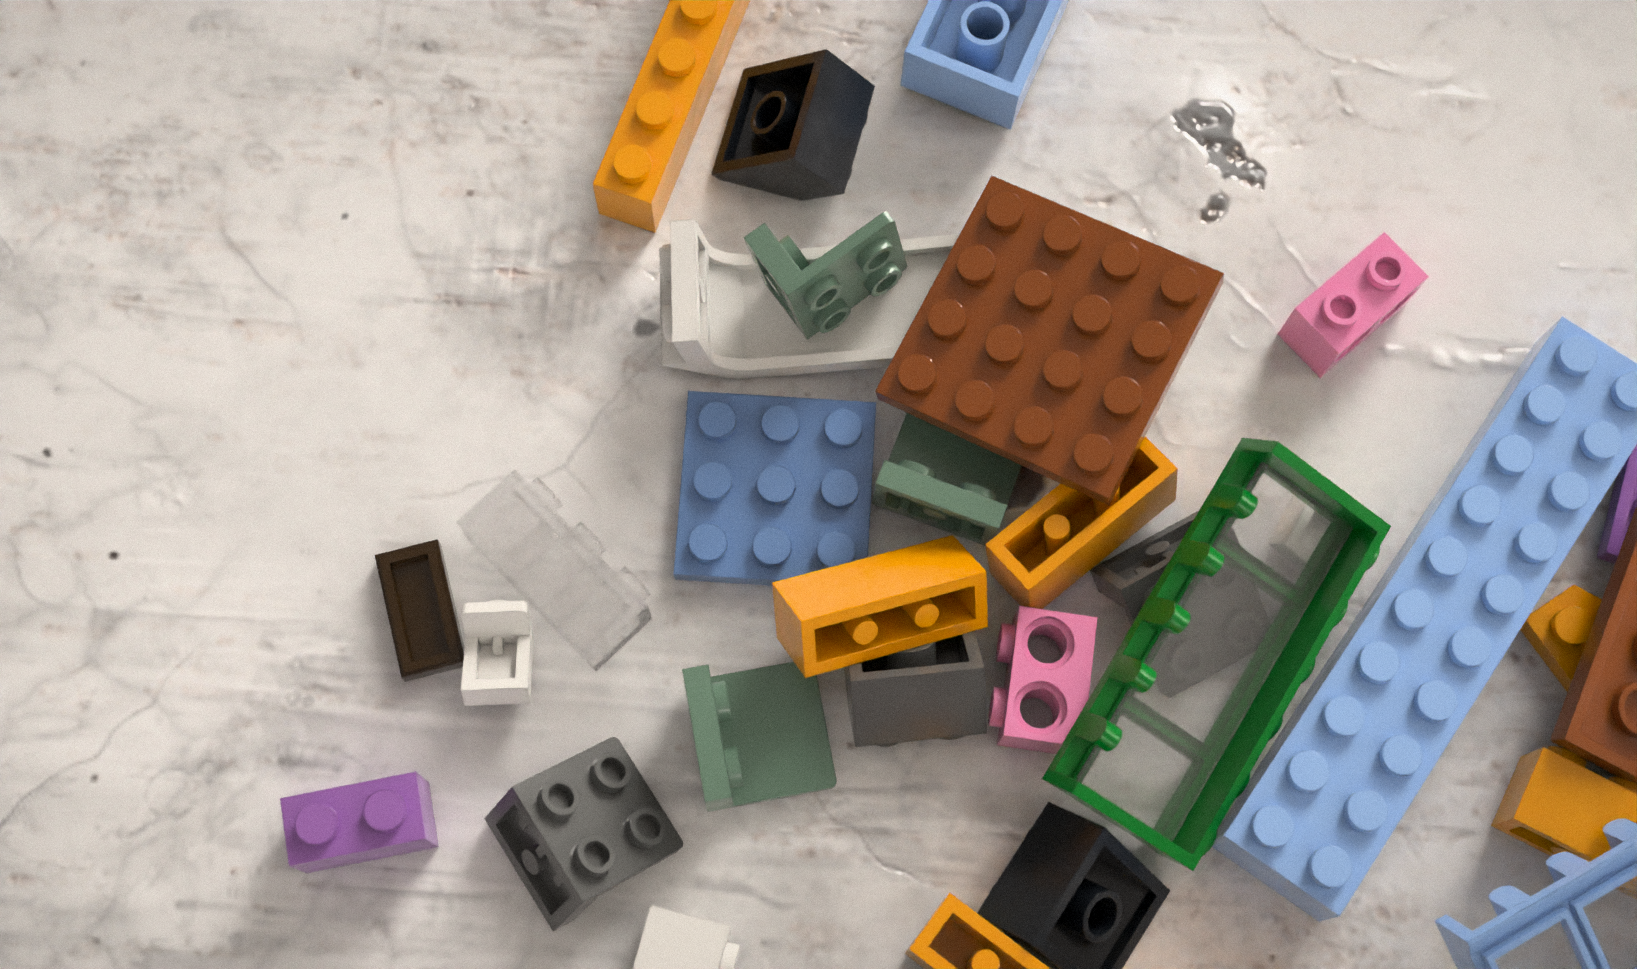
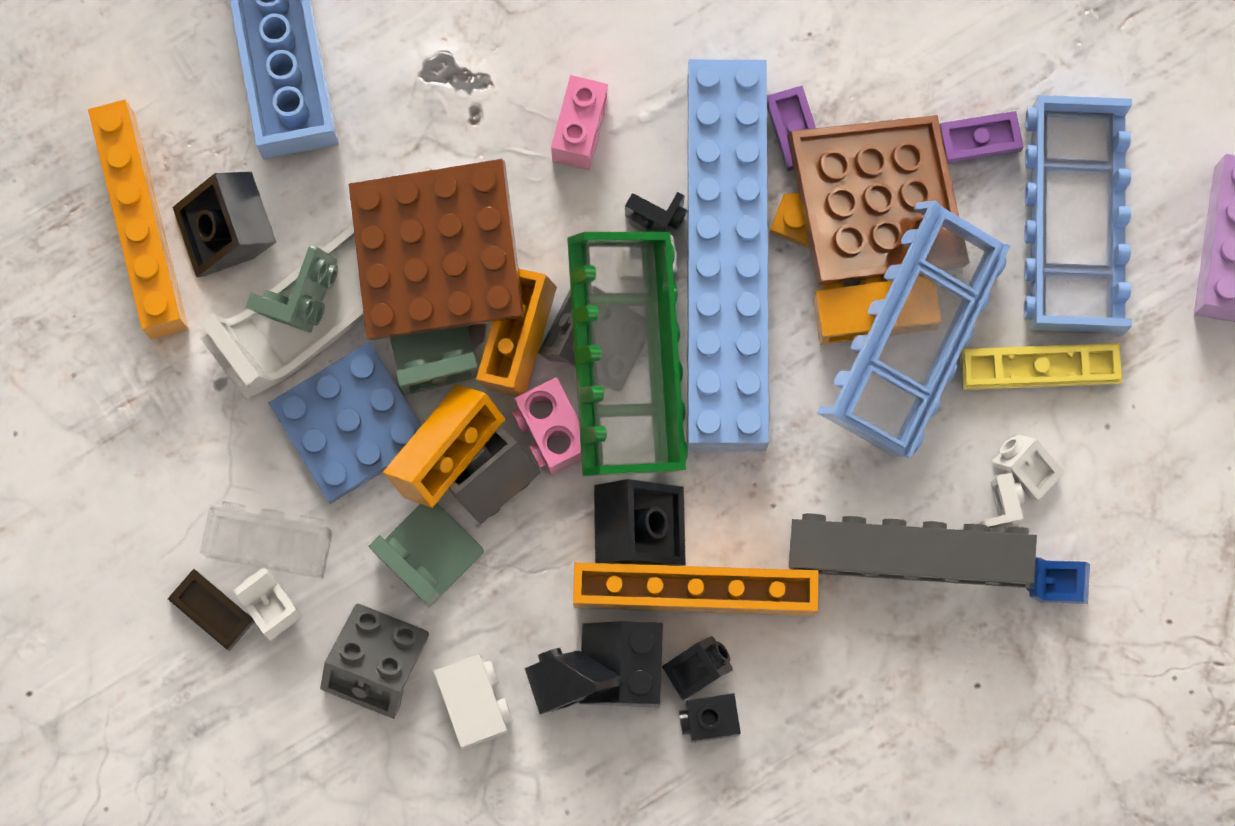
camera: 30 degrees left, 5 degrees up
medium lavender brick [280,771,439,874] -> none
none -> black bracket [625,192,687,232]

